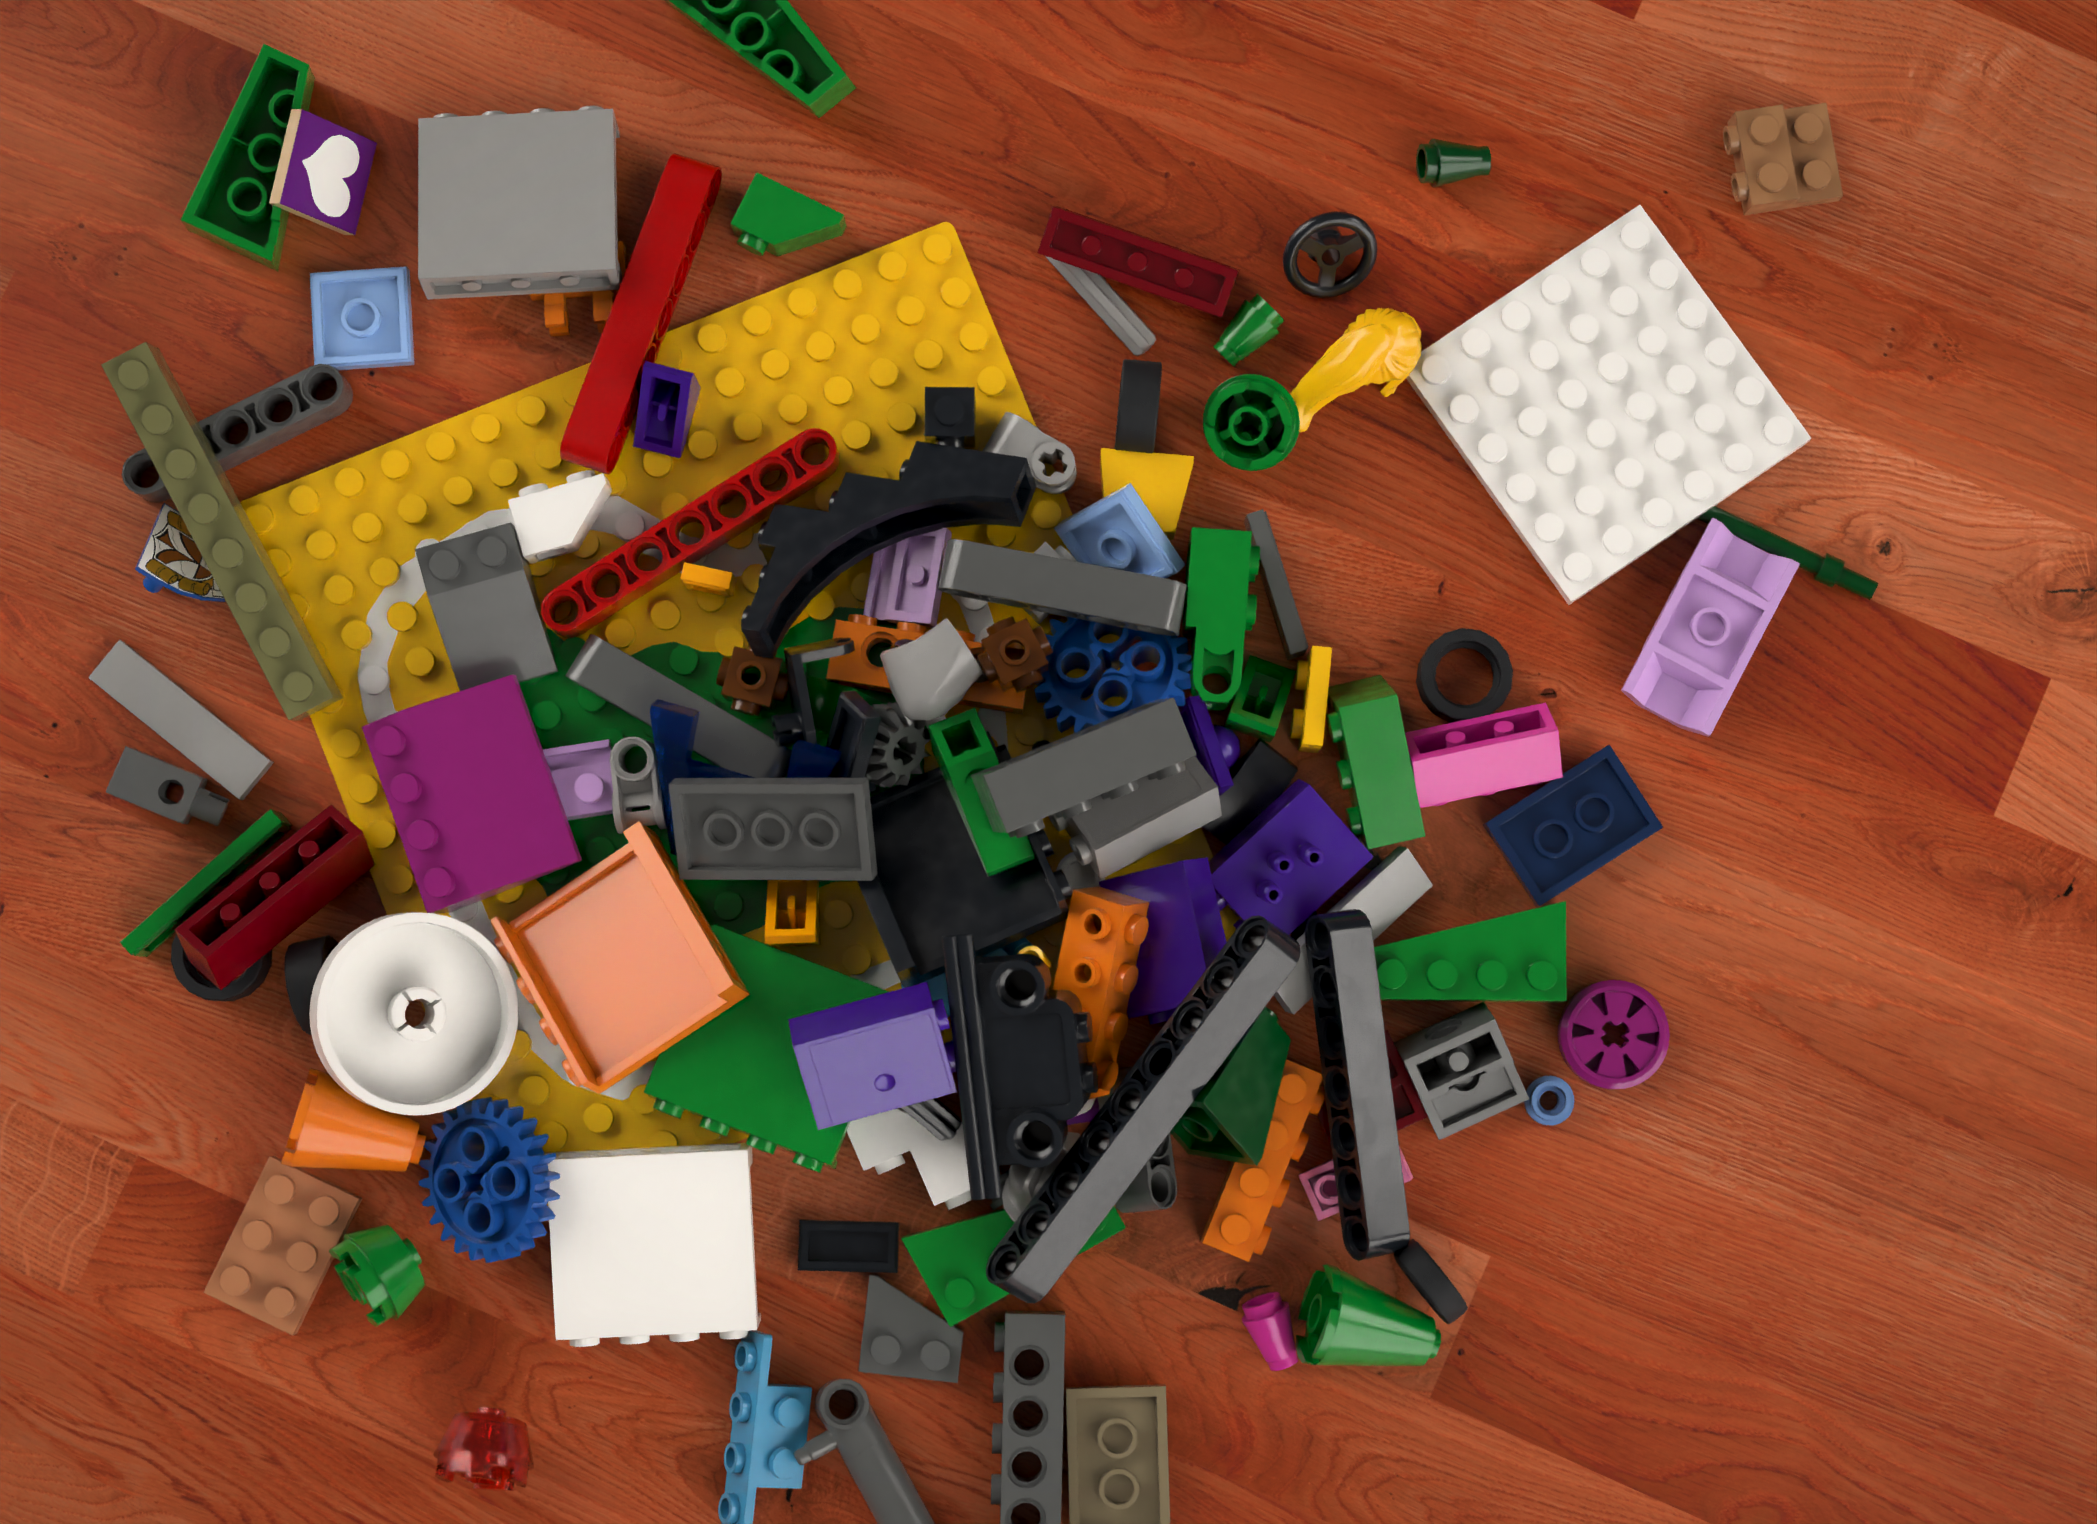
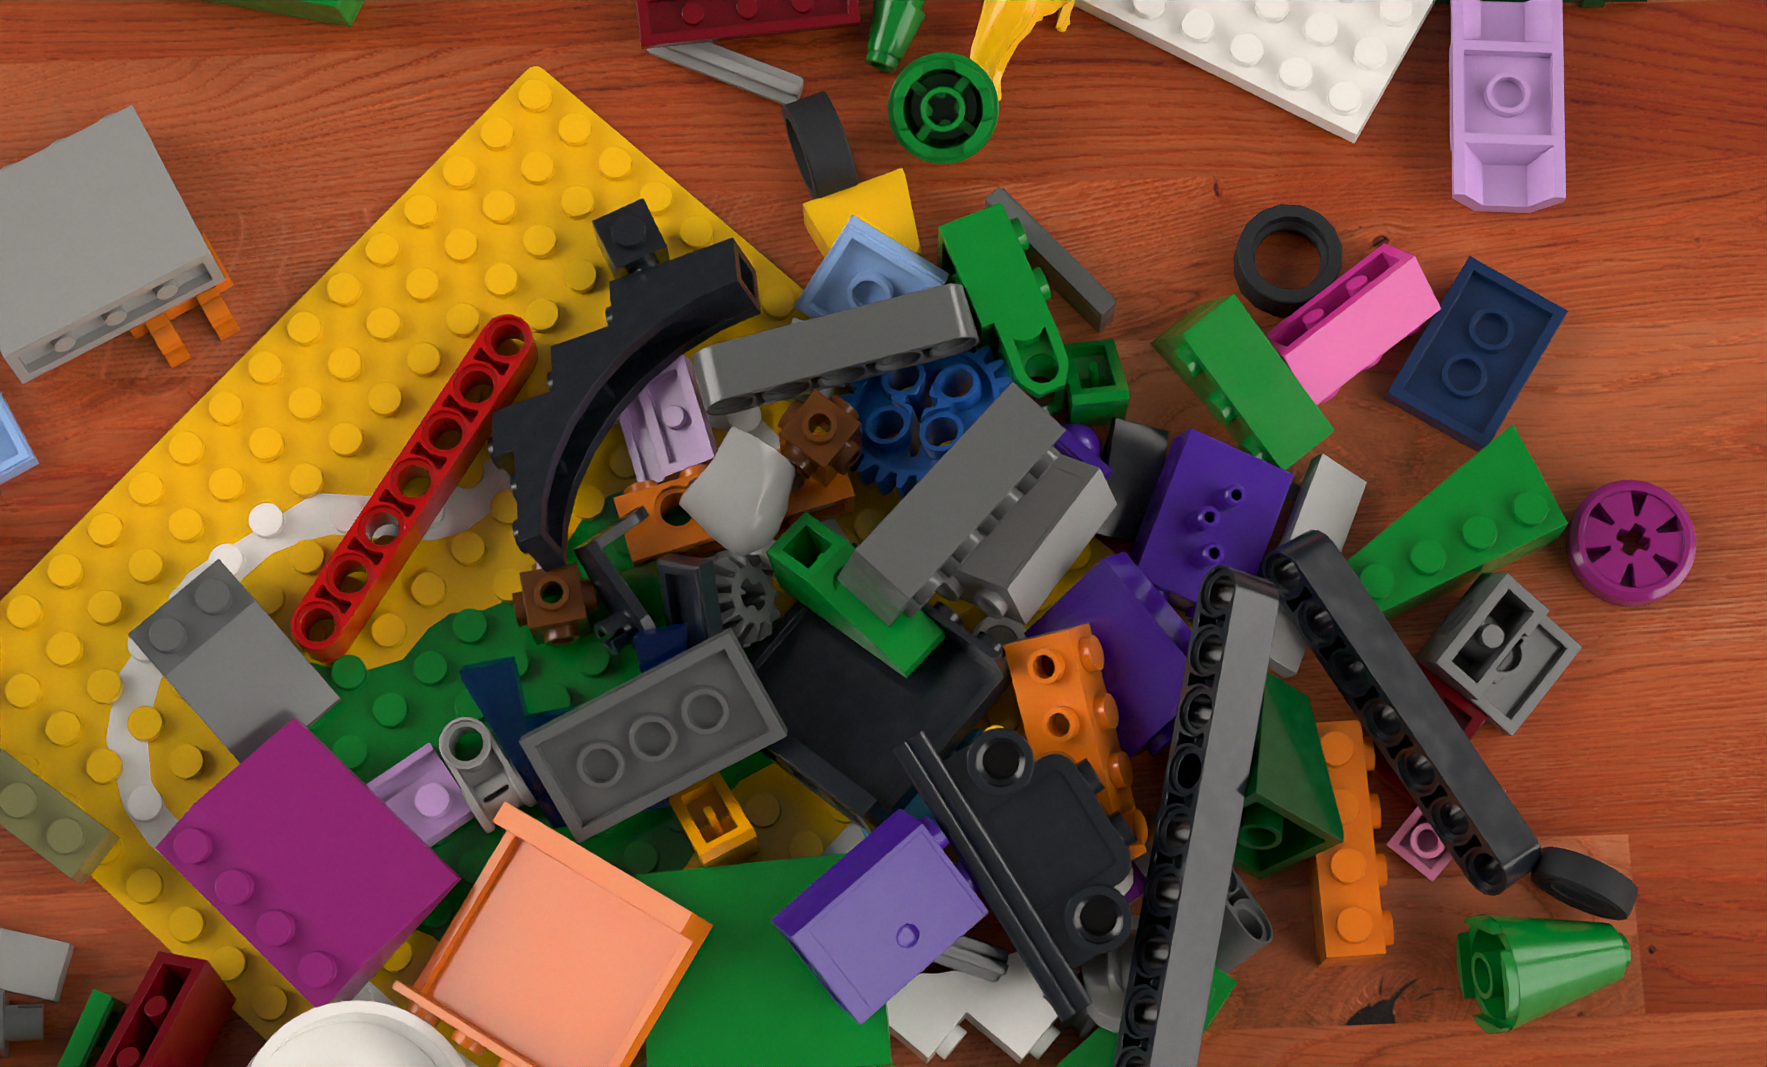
camera: 25 degrees left, 10 degrees down
white slope [508,470,612,564] -> none
red beam [560,153,722,475] -> none
dark grey beam [565,634,798,778] -> none
dark purple slope [633,361,701,458] -> none
light orange tile [680,562,737,598] -> none
green slope [730,172,847,257] -> none
light grey piece [983,412,1077,494] -> none
dark pink cone [1241,1292,1298,1371] -> none
yellow plate [1290,646,1332,753] -> none
medium blue plate [1524,1076,1574,1126] -> none

